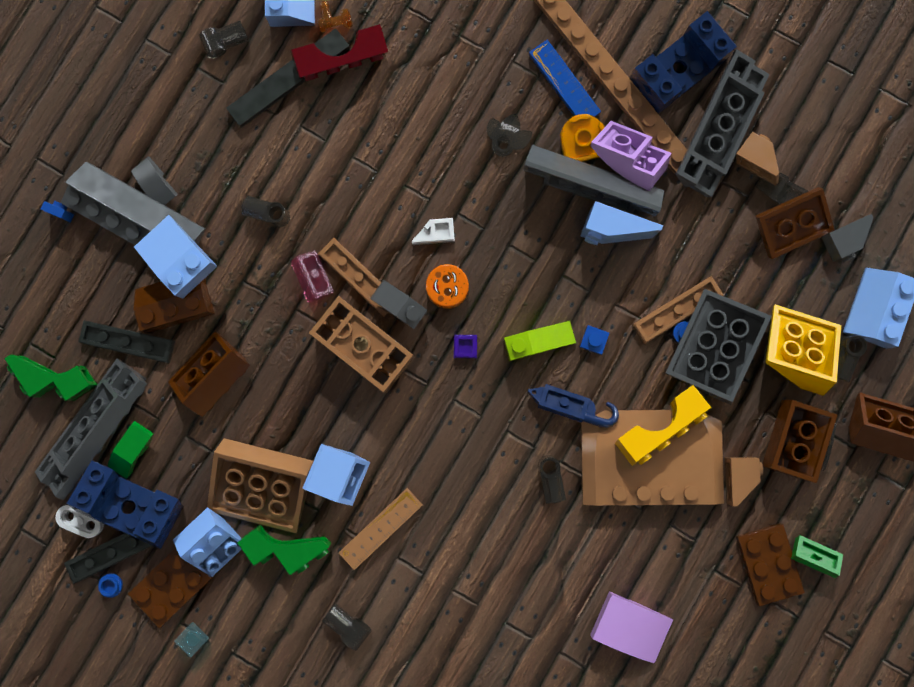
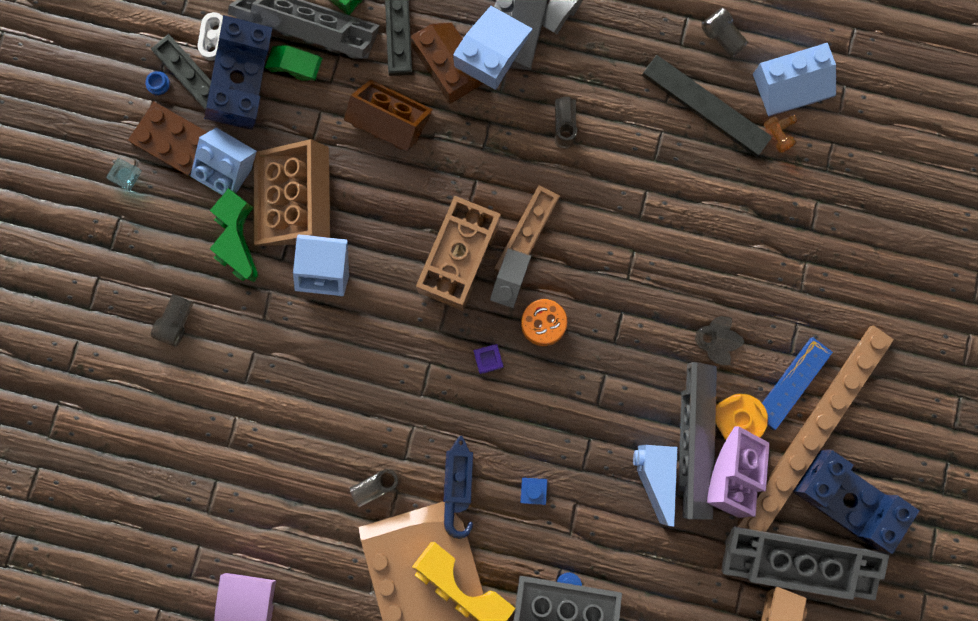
camera: 65 degrees right, 5 degrees down
dark red arch [290,24,388,82] -> none
clear pink slope [291,250,334,303] -> none
medium nougat tile [339,488,423,570] -> none
white tile [412,218,455,245] -> none
lime slope [503,321,576,362] -> none
medium nougat tile [632,276,724,344] -> none

